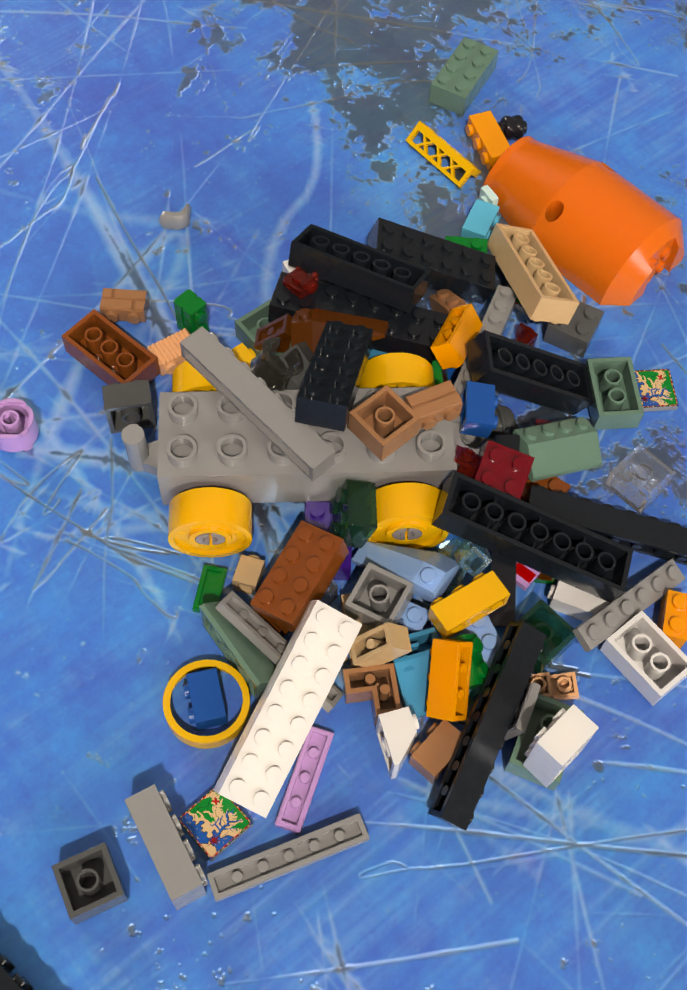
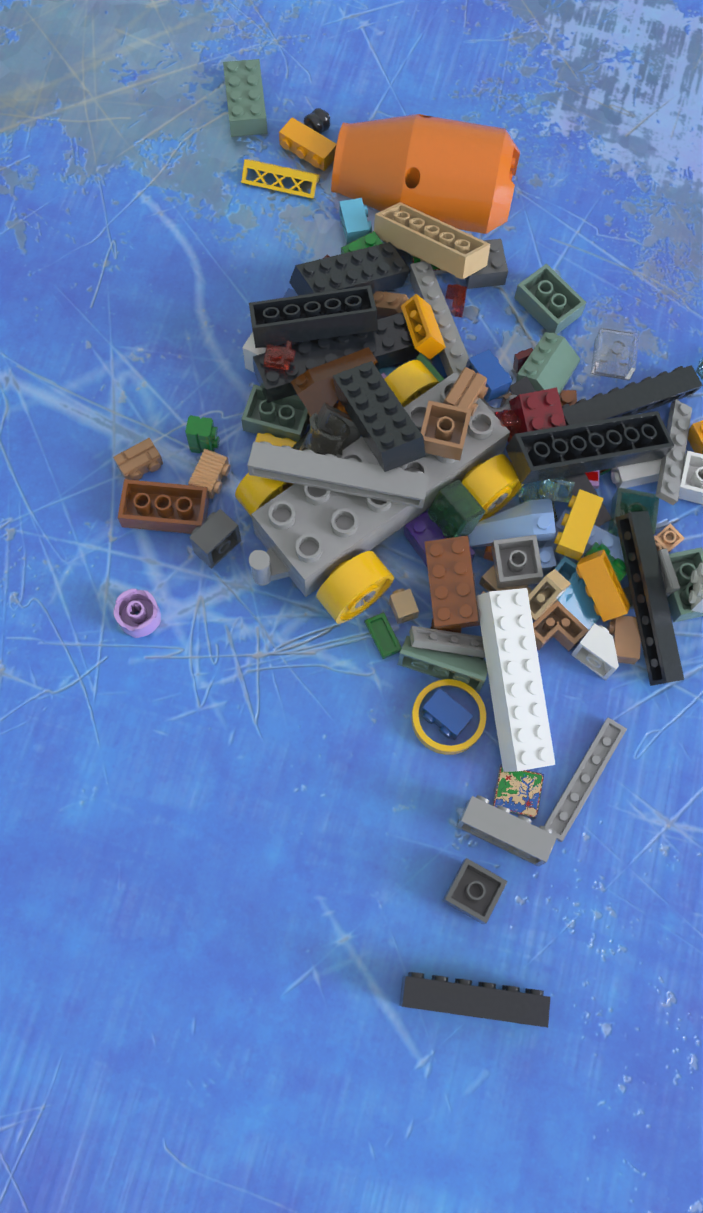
camera: 35 degrees left, 10 degrees up
light grey hair [159,204,191,230] -> none
reddish brown slope [254,314,293,353] -> none
lavender tile [275,726,334,835] -> none
black brick [467,330,593,415] -> none
light aqua plate [478,185,499,206] -> none
tile [634,369,679,412] -> none

